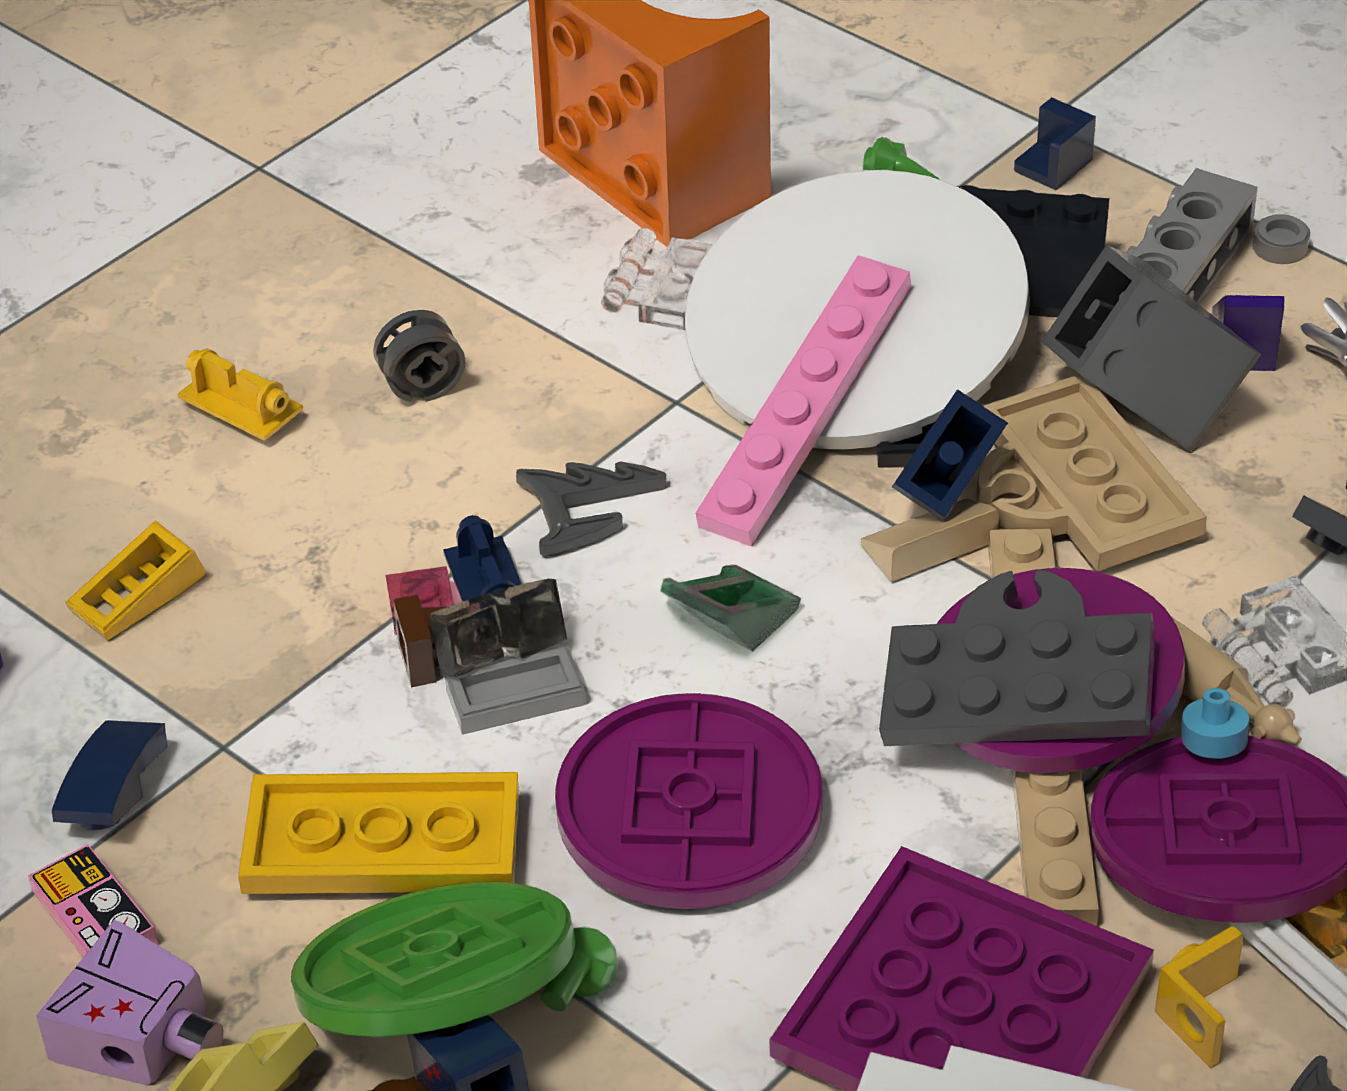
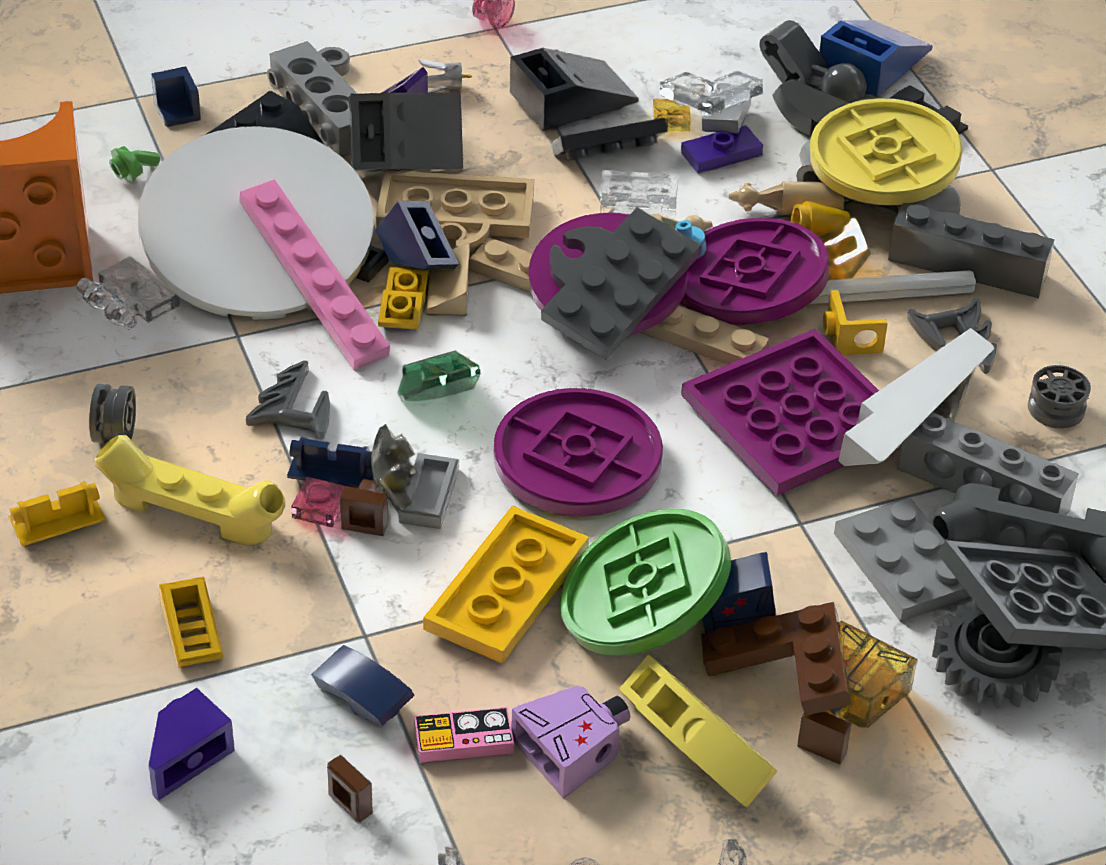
camera: 65 degrees left, 0 degrees up
none -> light yellow plate [95,435,285,545]
none -> yellow slope [378,267,429,330]

